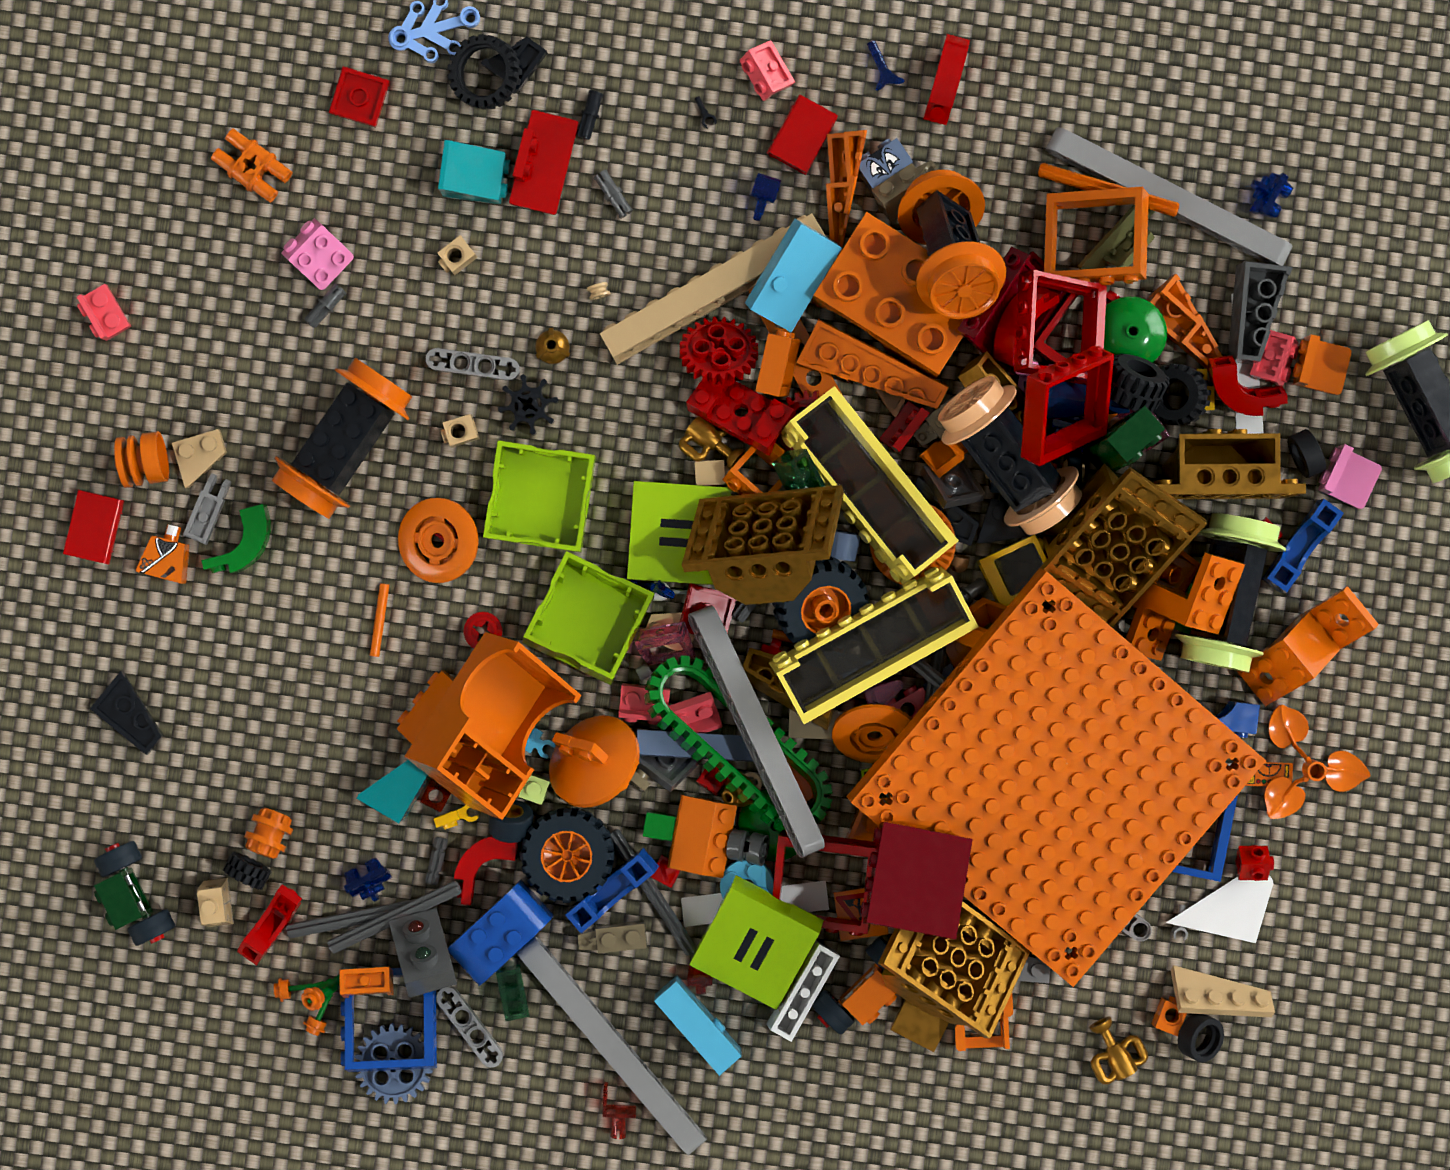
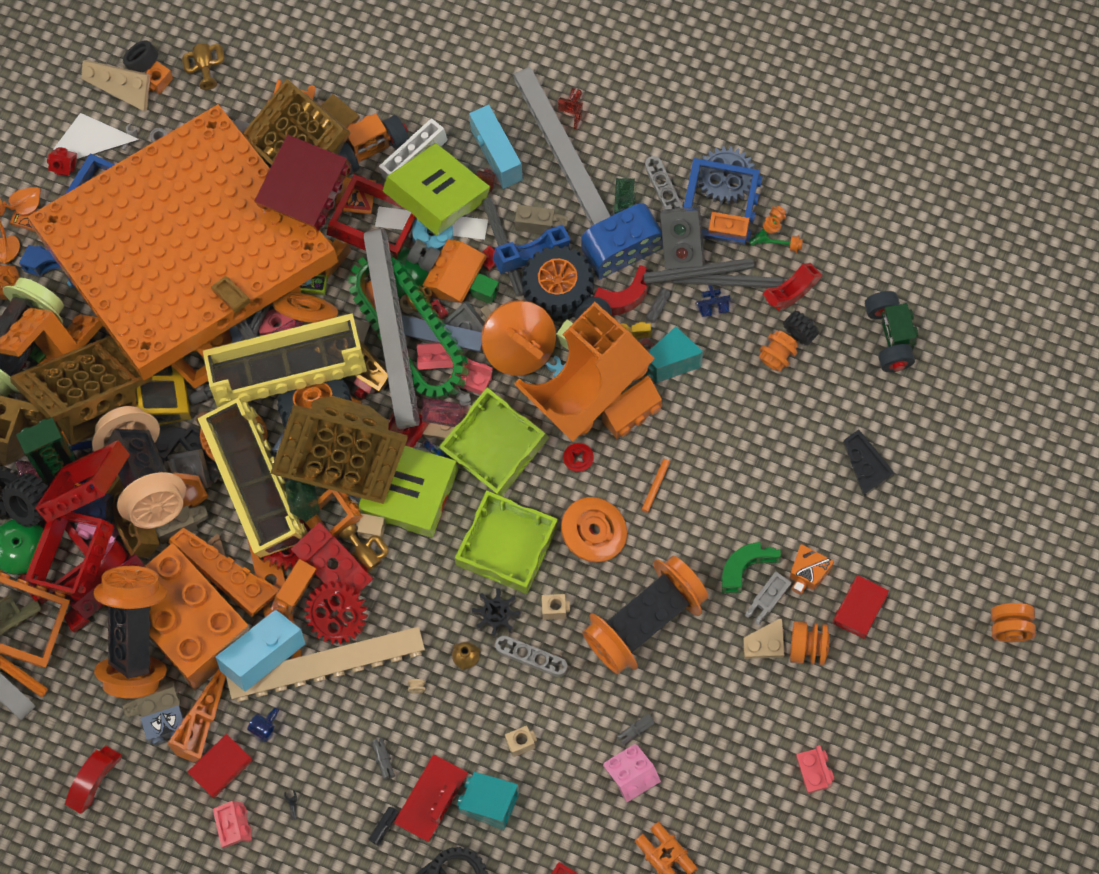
camera: 155 degrees left, 20 degrees down
tan torso [197,878,234,927] -> none
clear blue piece [867,40,905,91] -> none
red bracket [880,401,929,454] -> none
none -> pearl gold tile [211,276,251,313]

